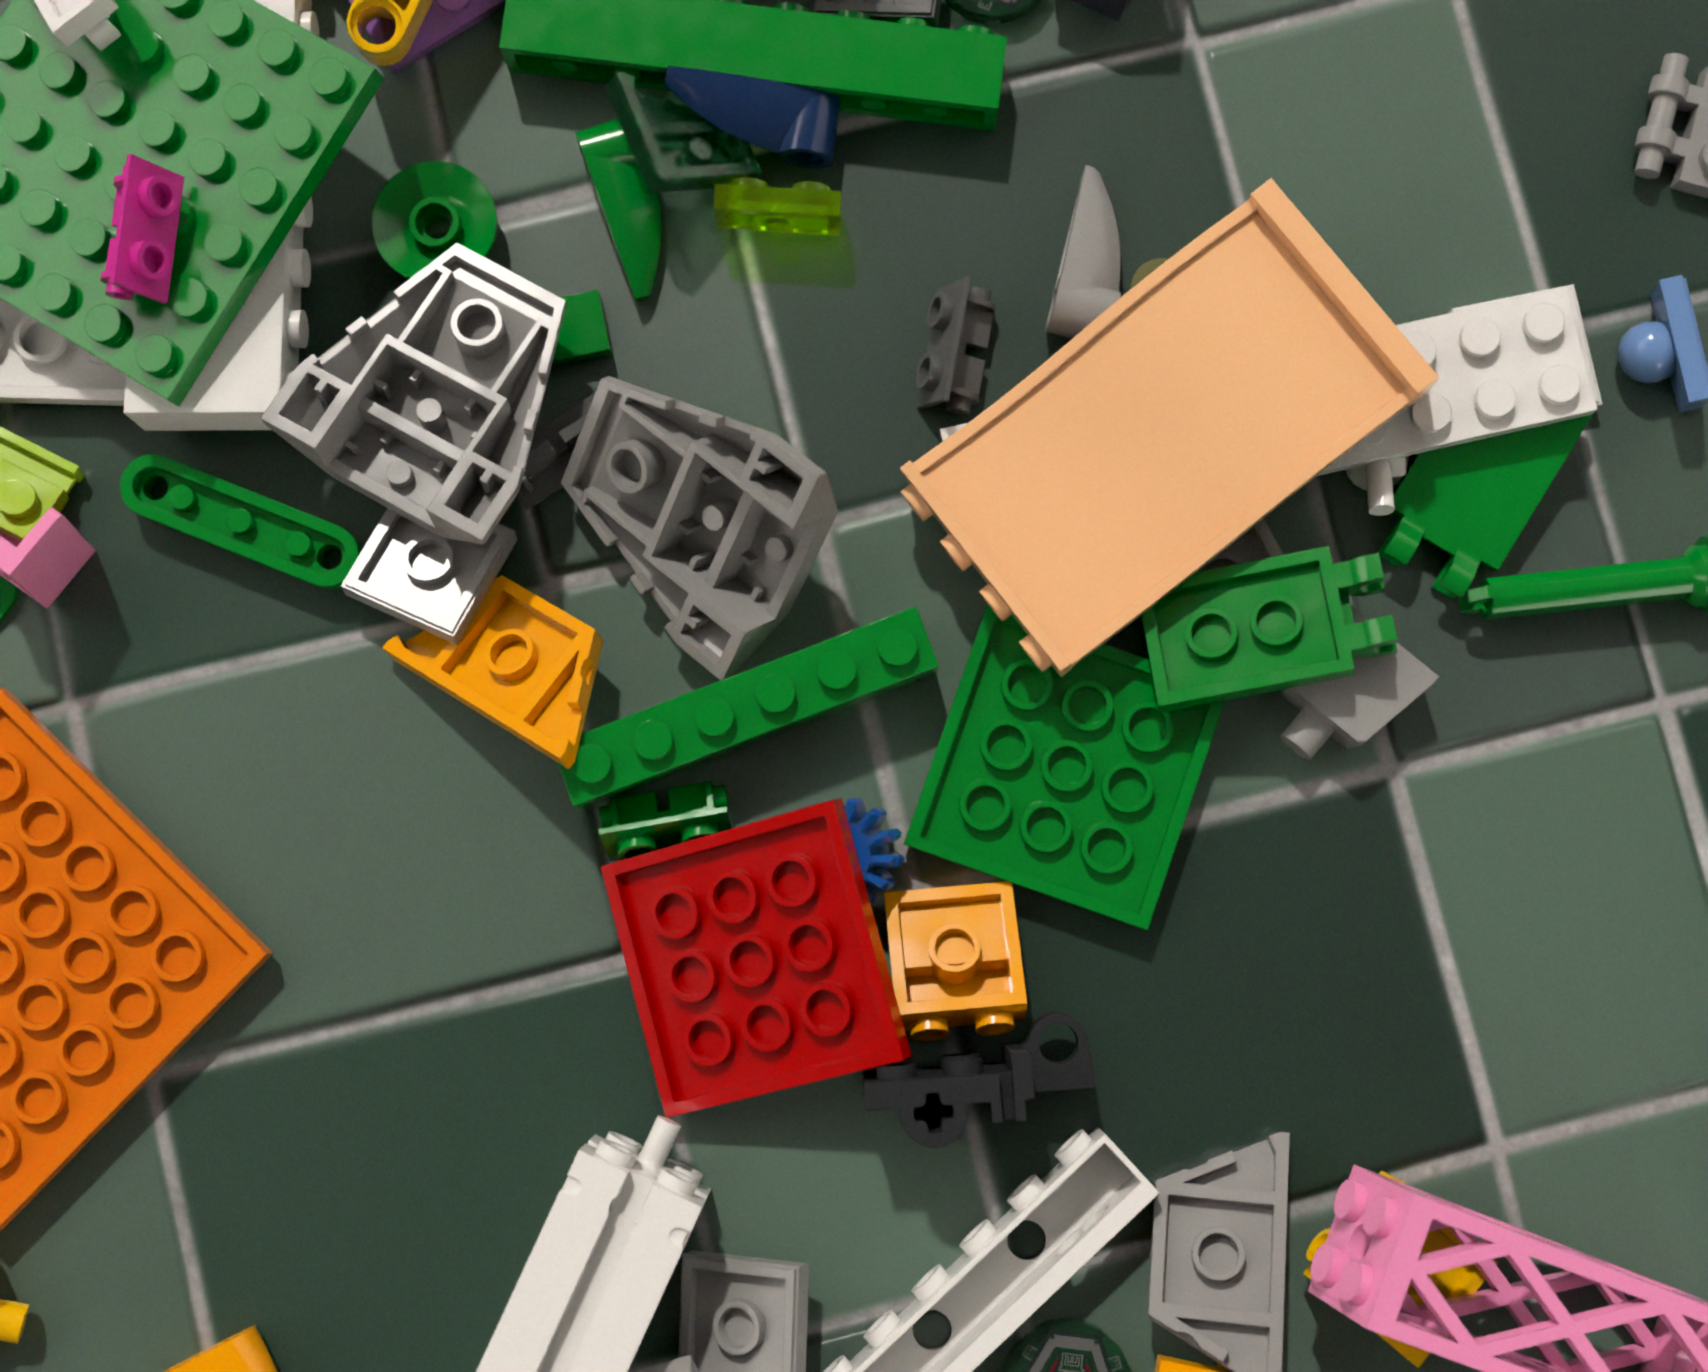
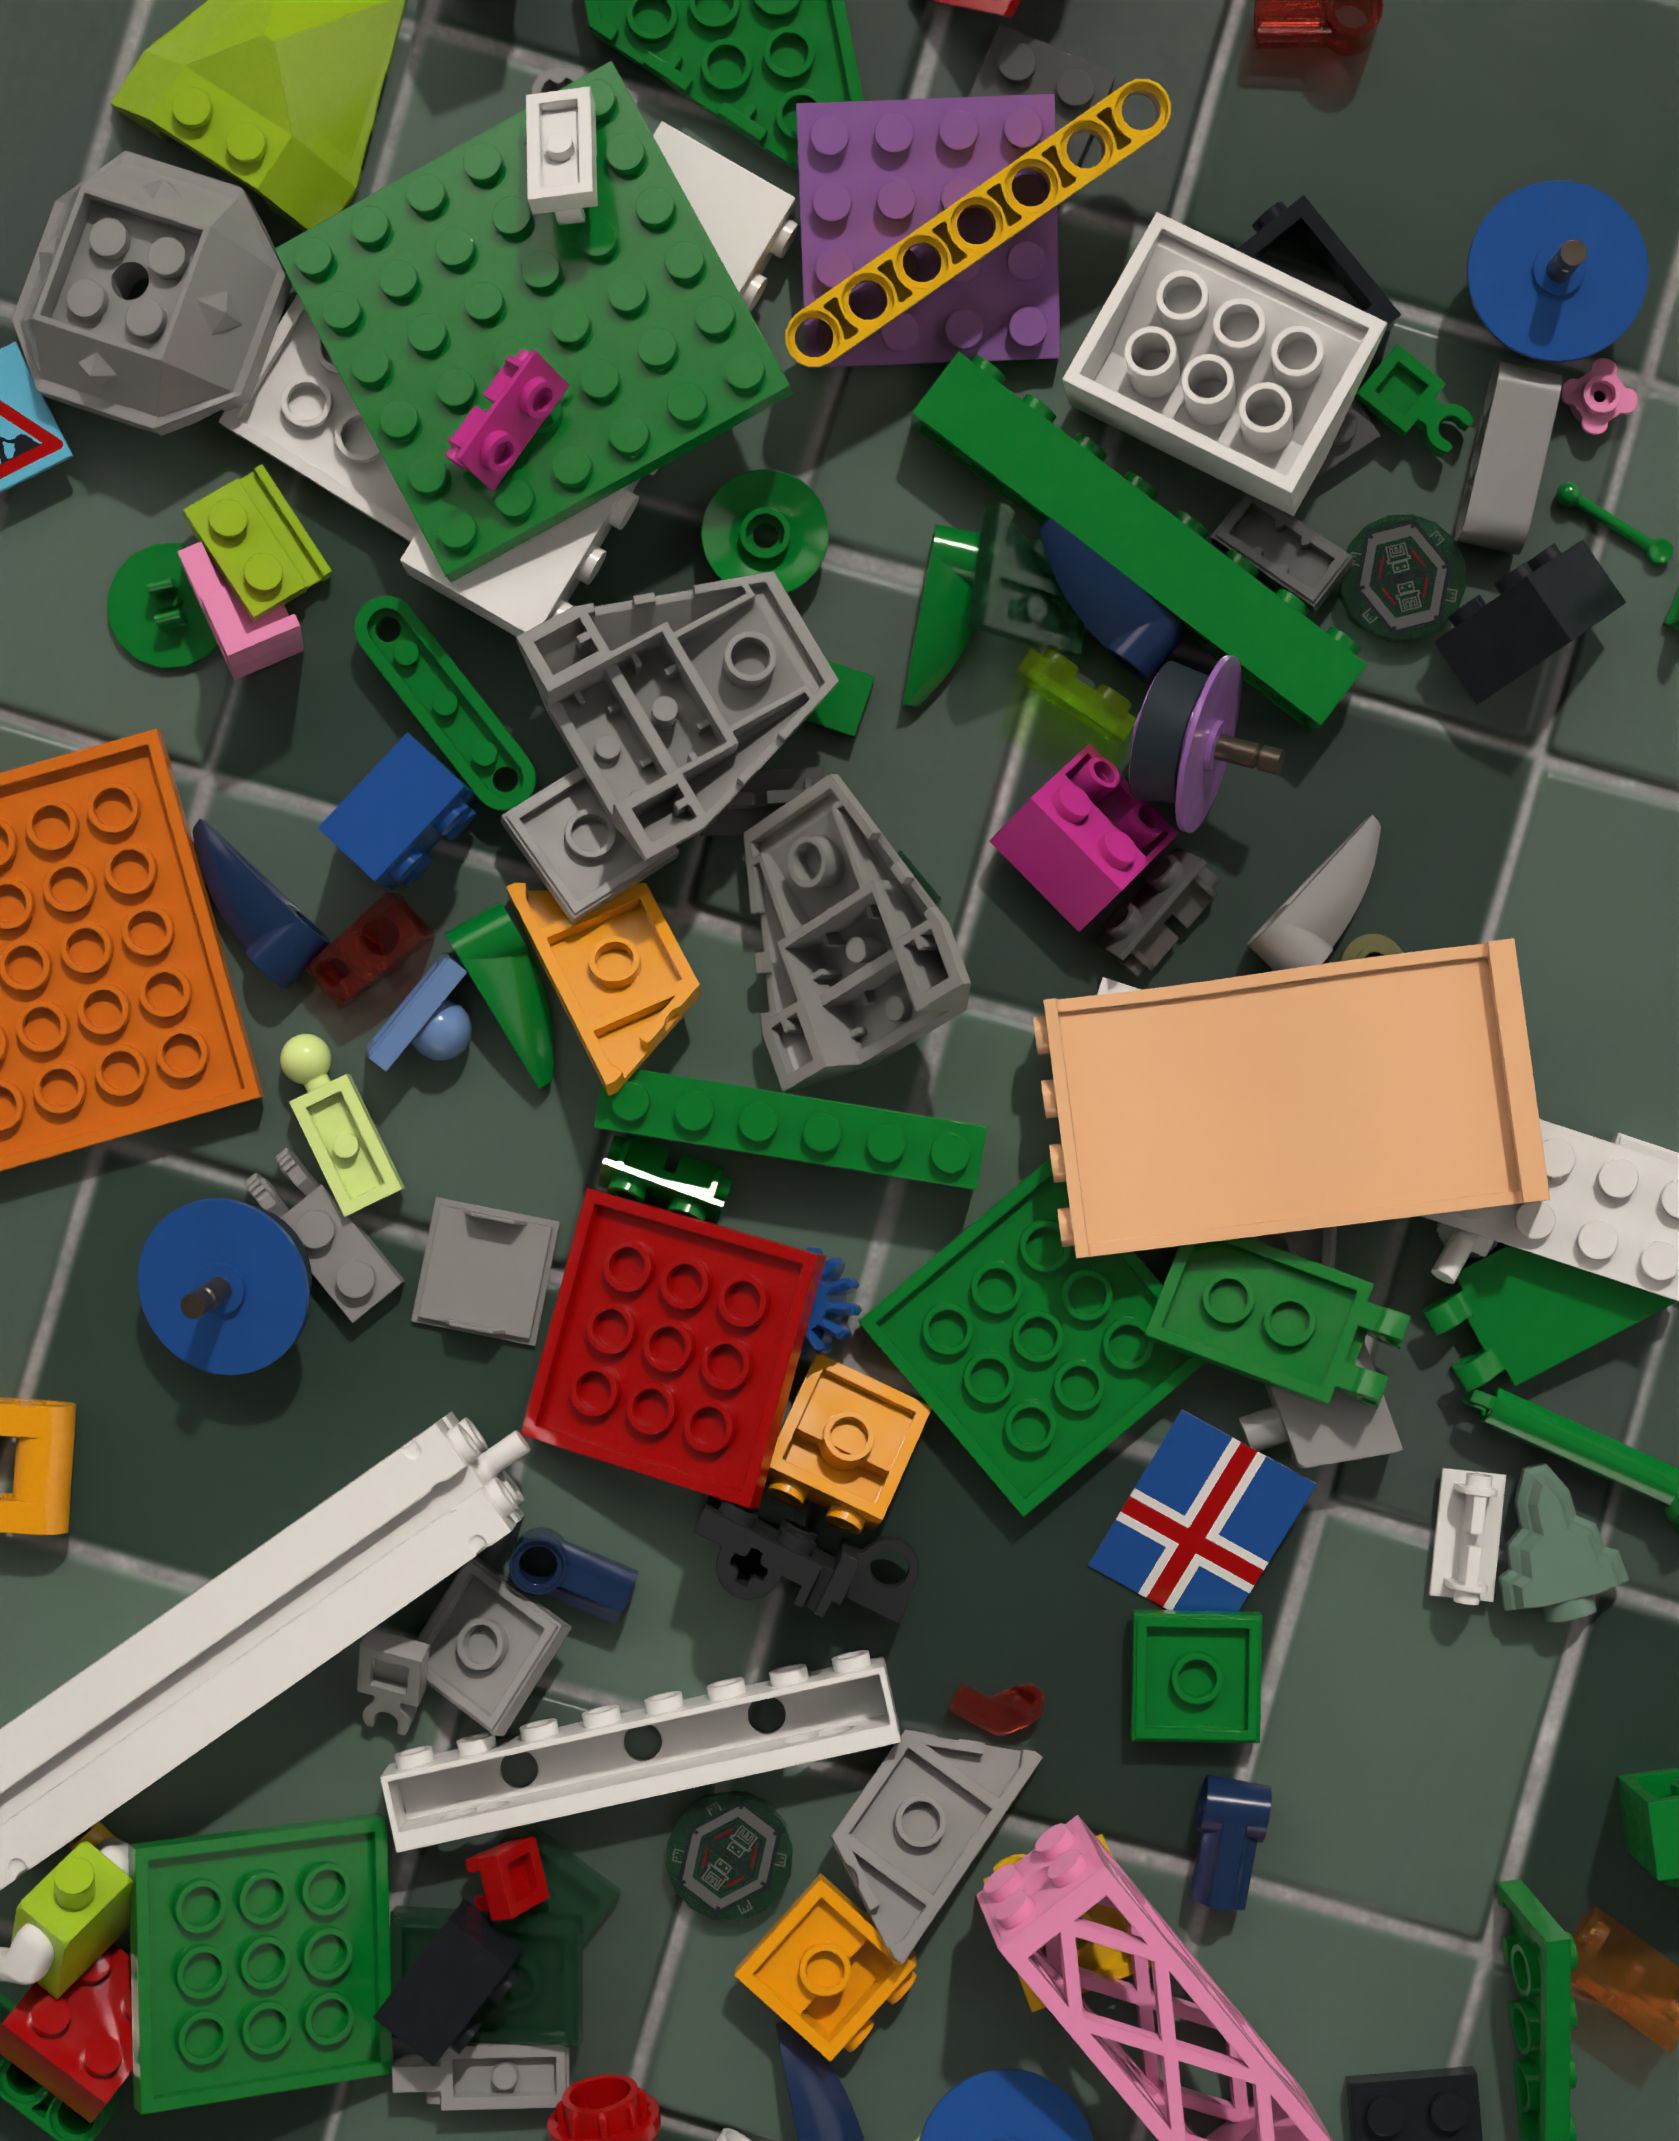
camera: 30 degrees right, 5 degrees up
none -> blue piece [138,1198,312,1375]
none -> dark blue piece [192,819,331,989]
none -> light grey hinge [245,1148,405,1323]
none -> yellowish green plate [280,1034,405,1217]
none -> clear red leg [306,893,436,1010]
none -> blue brick [318,732,479,890]
none -> medium blue tile [367,952,472,1071]
none -> light grey piece [411,1197,560,1346]
none -> green piece [445,901,554,1089]
none -> dark blue piece [509,1527,639,1624]
none -> clear red arm [947,1682,1045,1736]
none -> dark pink slope [989,743,1178,932]
none -> sticker [1088,1410,1317,1611]
none -> piece [1129,655,1285,833]
none -> green plate [1130,1609,1262,1743]
none -> dark blue piece [1189,1774,1272,1912]
none -> white hinge [1429,1468,1506,1605]
none -> sand green rock [1498,1463,1629,1622]

